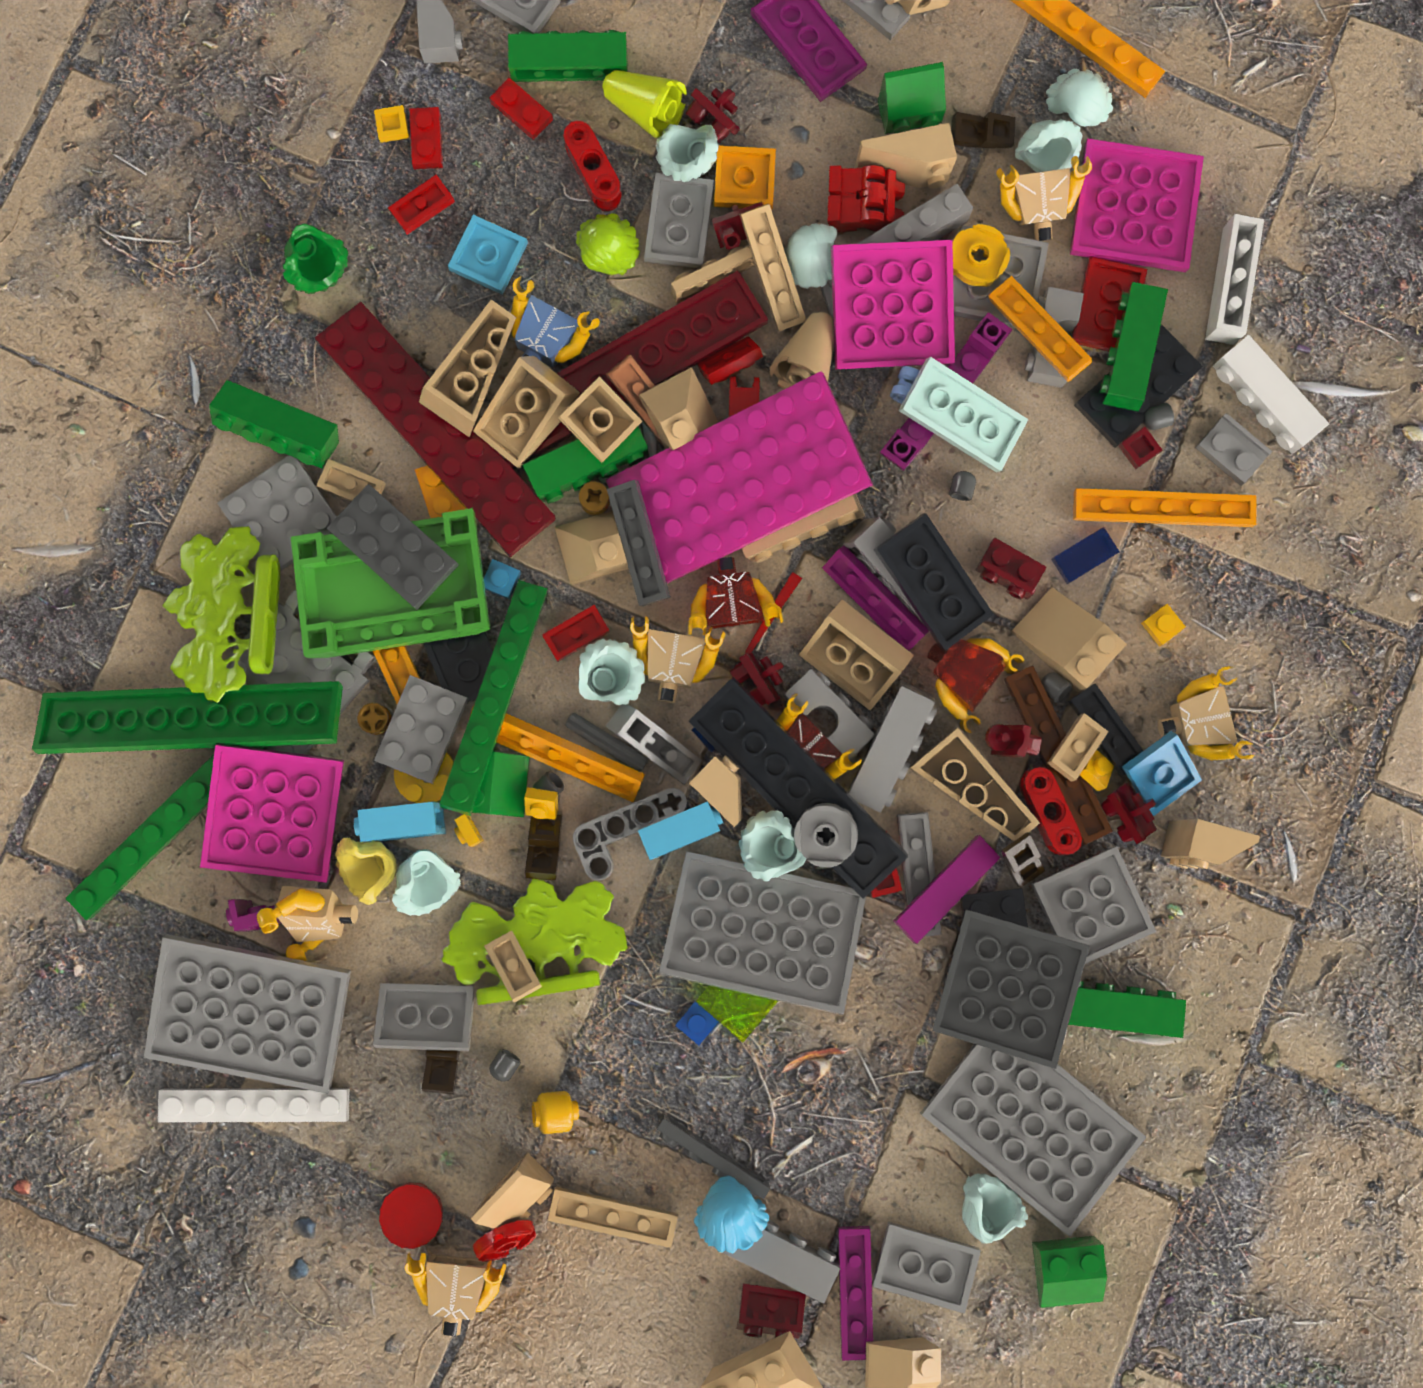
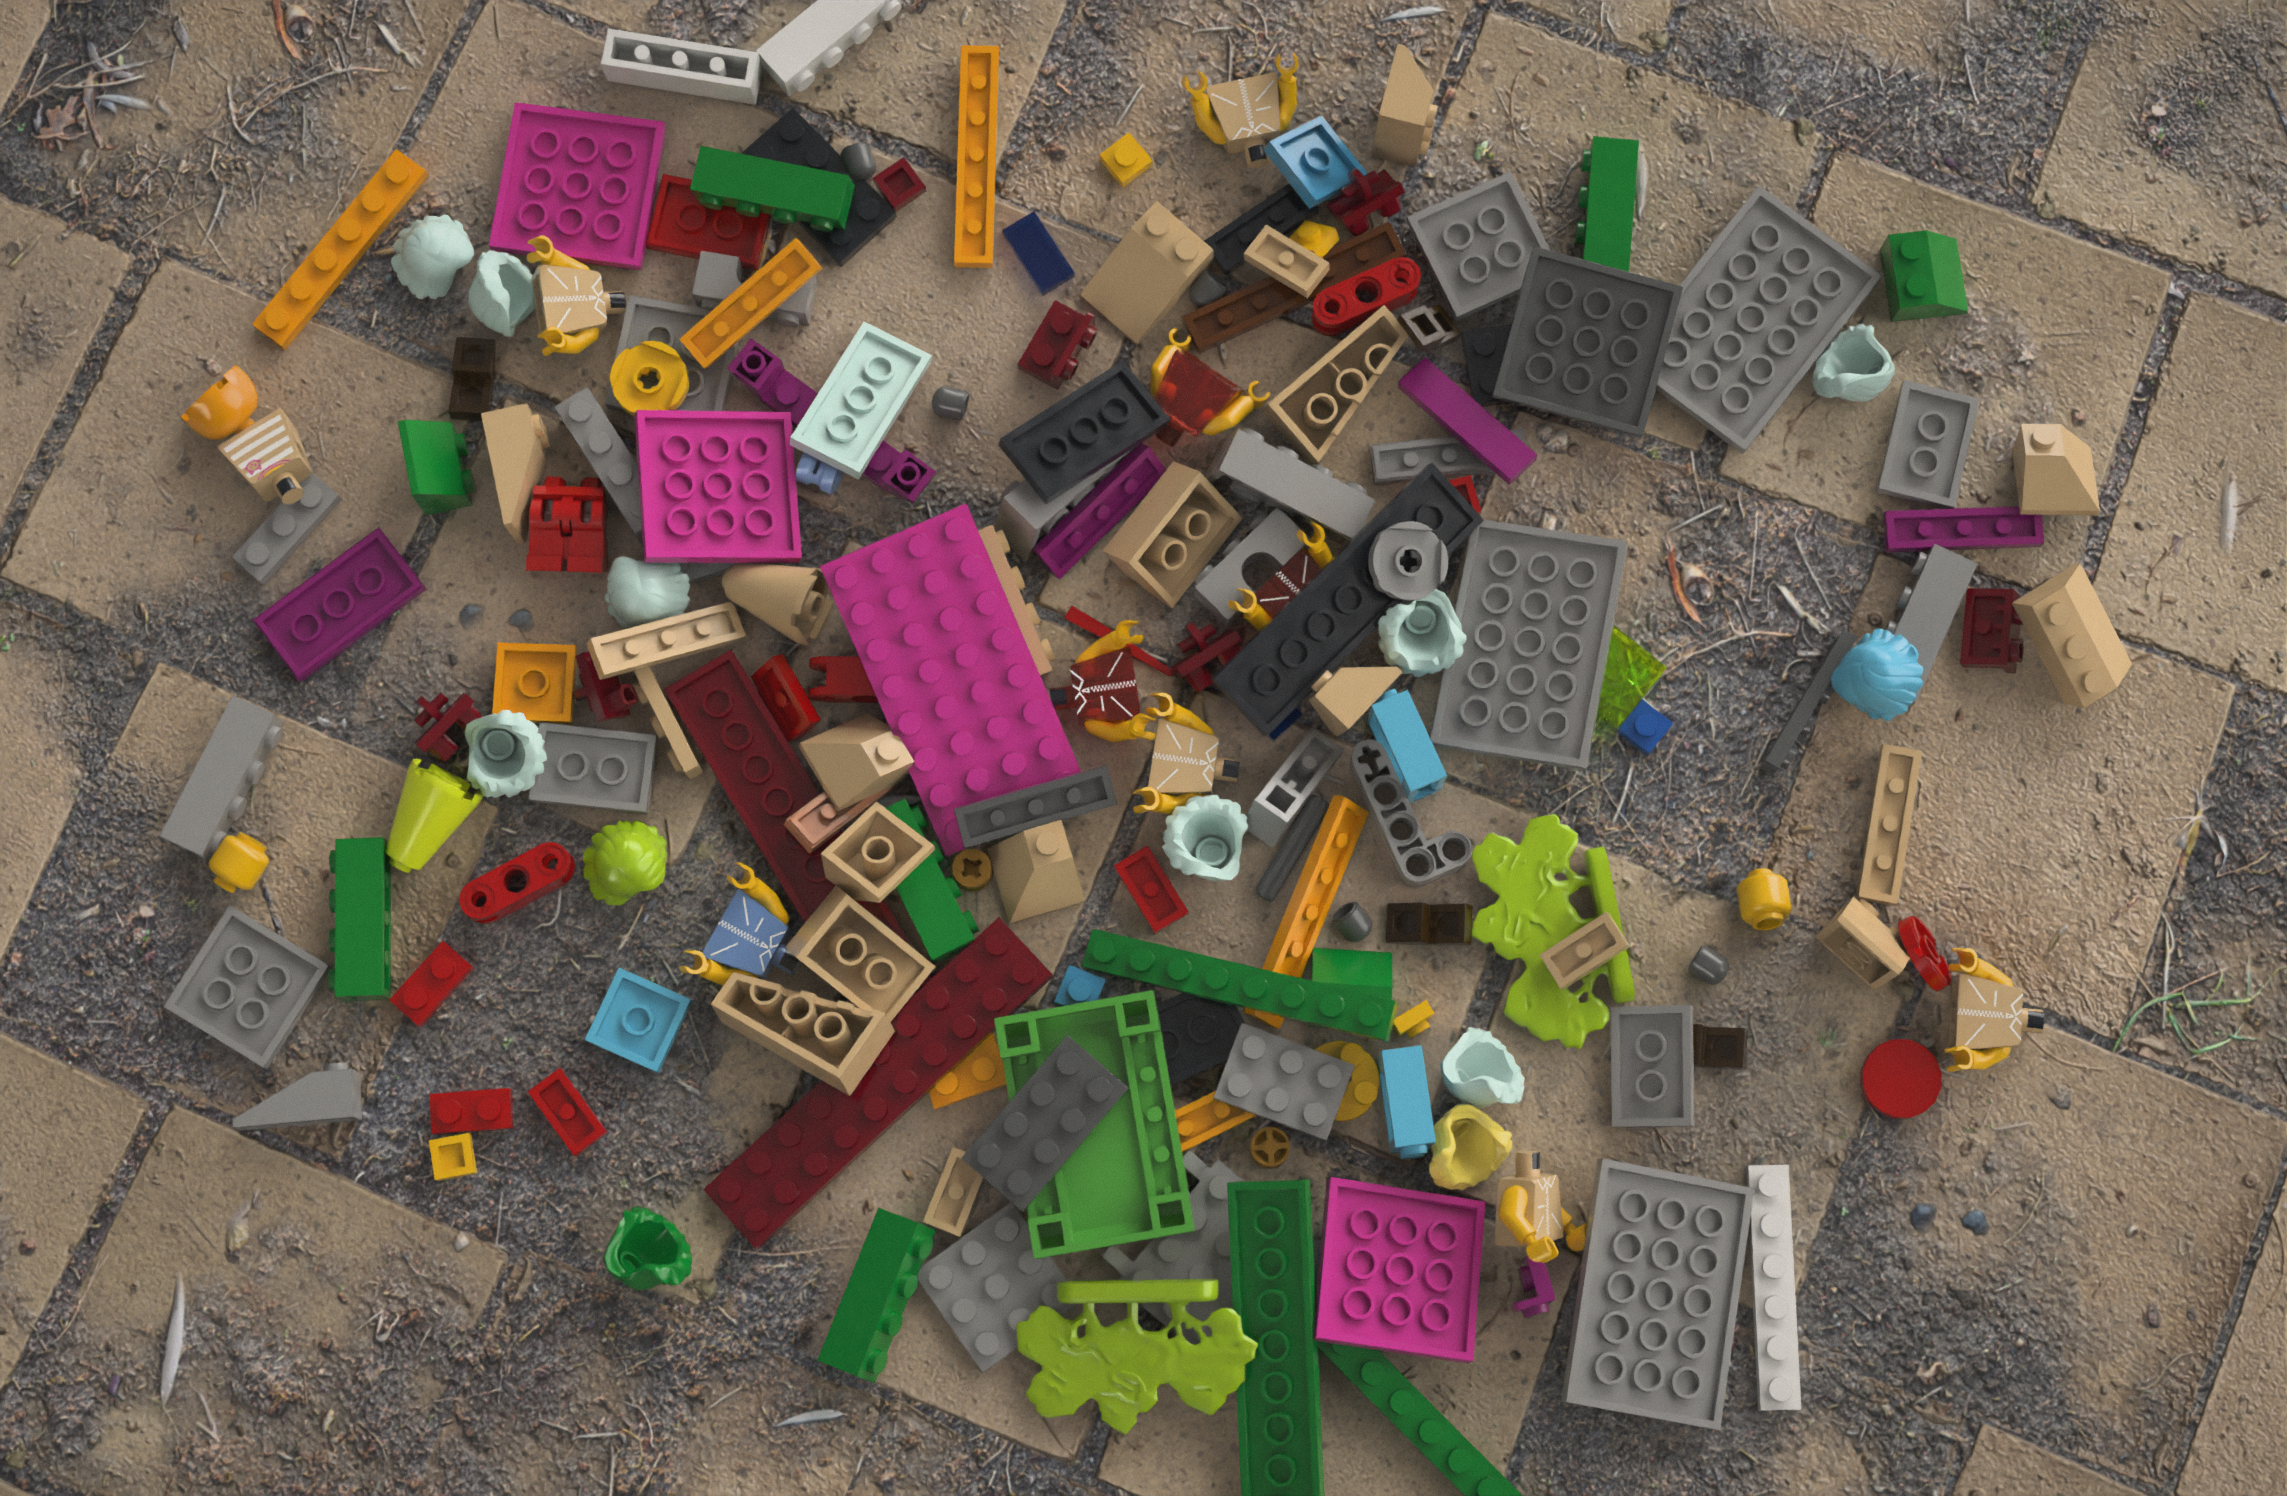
camera: 85 degrees left, 5 degrees down
yellow plate [524,787,558,820] -> none
dark red hips [985,724,1042,757] -> none
light grey plate [1195,413,1272,486] -> none

